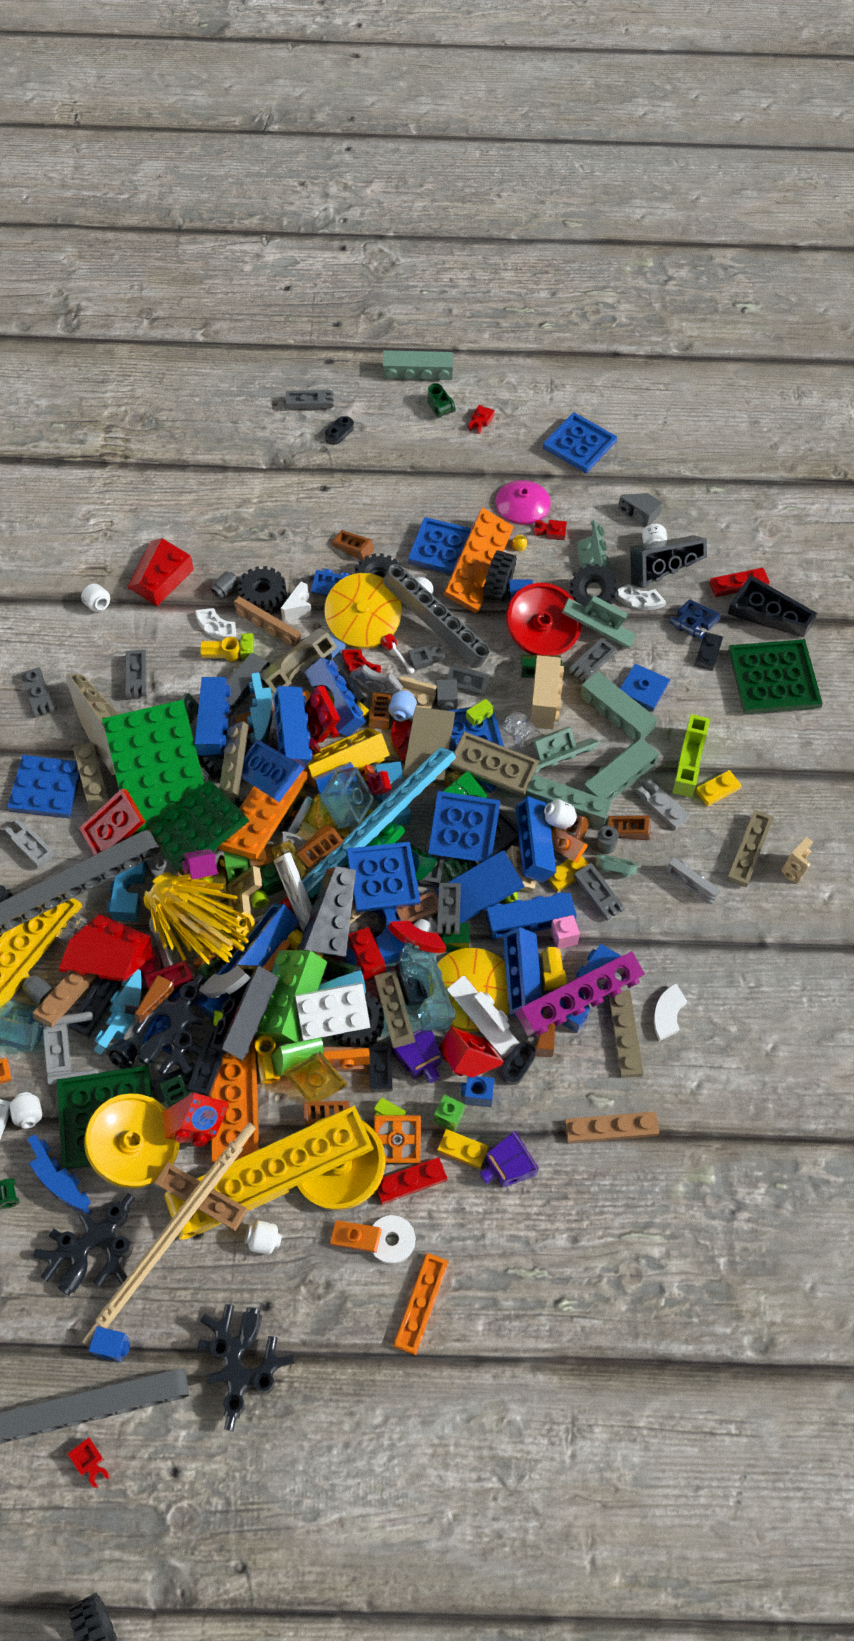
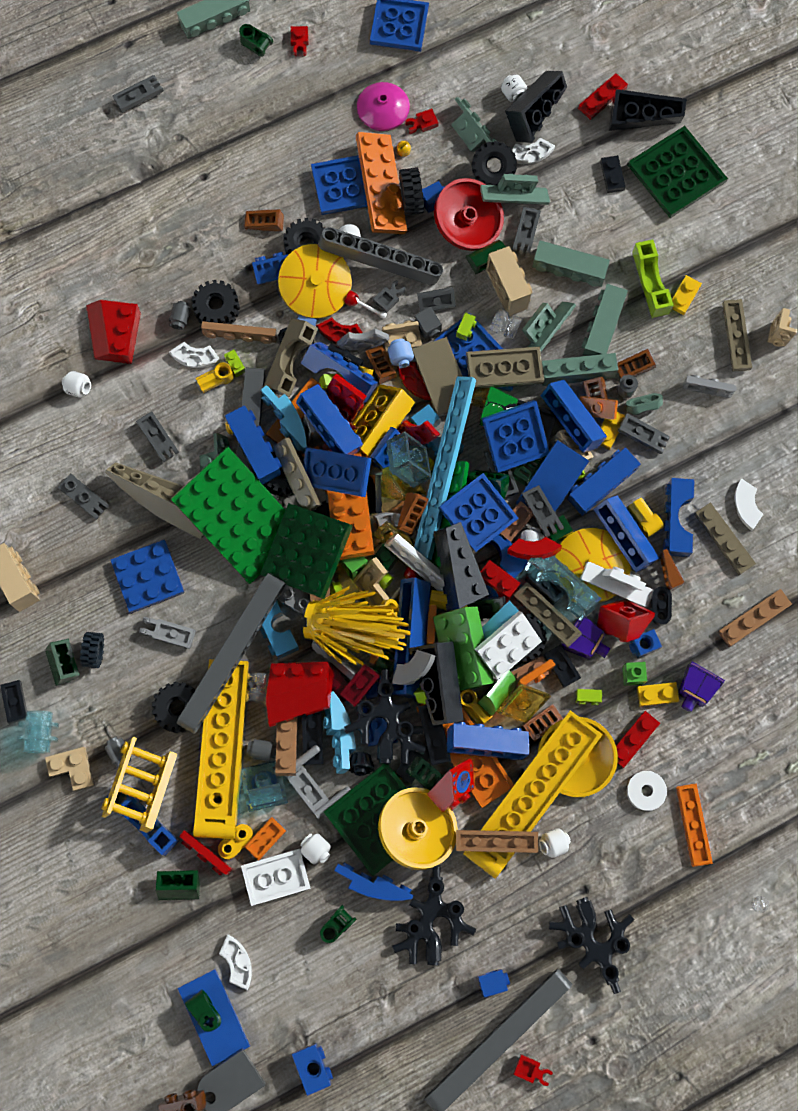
camera: 30 degrees left, 15 degrees up
dark tan plate [73,742,109,816] -> none
plate [79,789,145,855] -> none
tan axle [82,1122,256,1347] -> none
dark orange slope [135,975,174,1023] -> none
magenta brick [182,849,218,879] -> none
white slope [281,582,311,621] -> none
black plate [325,416,354,445] -> none
orange plate [330,1220,382,1253] -> none
orange piece [374,1115,421,1163] -> none
magenta brick [515,951,645,1036] -> none
white head [544,799,576,830] -> none
bright pink brick [551,915,580,949] -> none
dark grey slope [618,493,663,527] -> none
blue plate [620,663,670,711] -> none
light grey hinge [636,779,690,830] -> none
dark blue plate [669,599,720,639] -> none
none -> brick [447,722,529,760]

